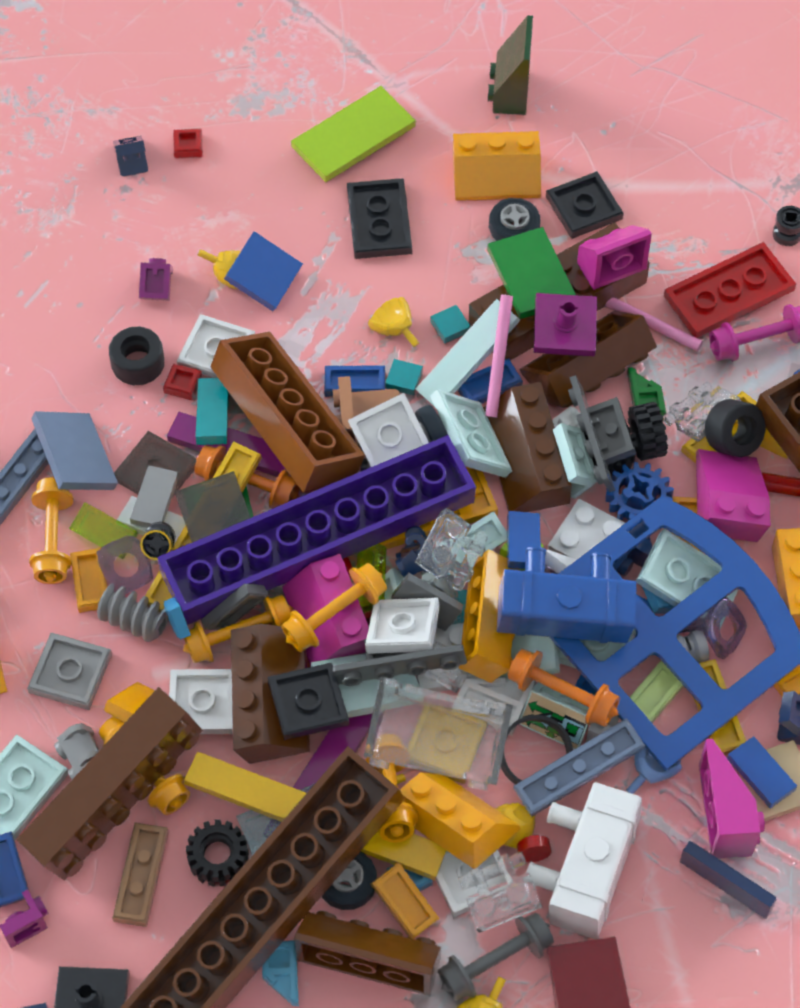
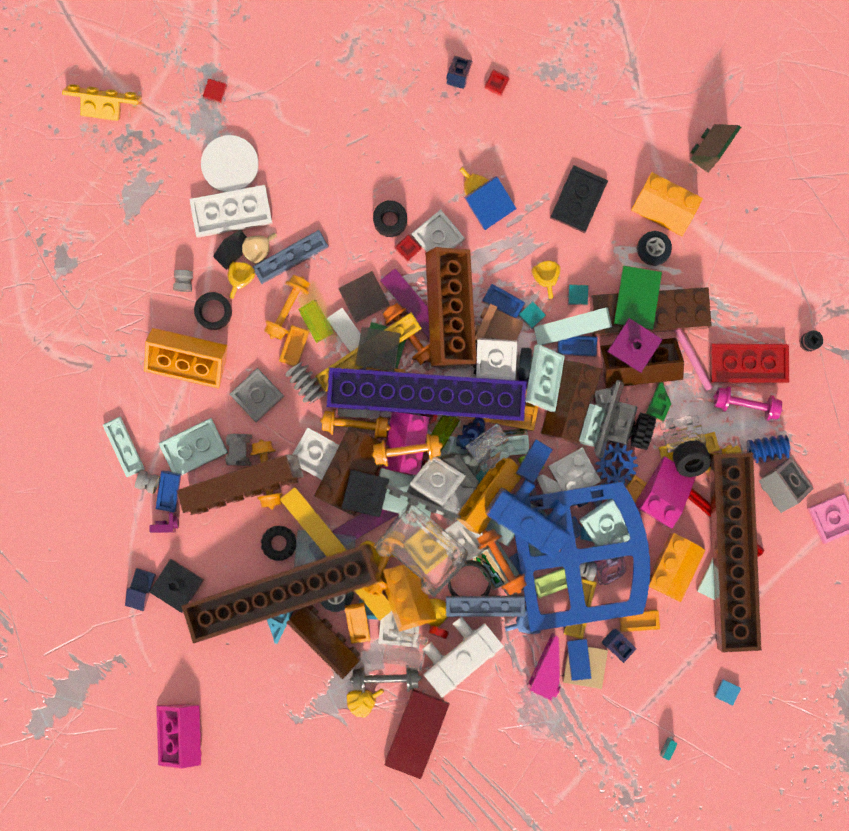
camera: 25 degrees right, 25 degrees up
sand blue tile [31,411,118,490] -> none
piece [96,535,153,594] -> none
light orange tile [104,682,155,722] -> none
medium nougat tile [112,822,169,927] -> none
light grey tile [130,465,179,528] -> none
magenta bracket [139,258,173,301] -> none
black wheel [140,521,176,560] -> none
dark azure tile [163,597,191,639] -> none
teal tile [195,378,229,445] -> none
lime tile [291,86,416,182] -> none
bright pink bar [485,295,513,418] -> none
black tile [546,171,624,239] -> none
dark pink slope [577,225,652,290] -> none
dark blue tile [680,841,777,919] -> none

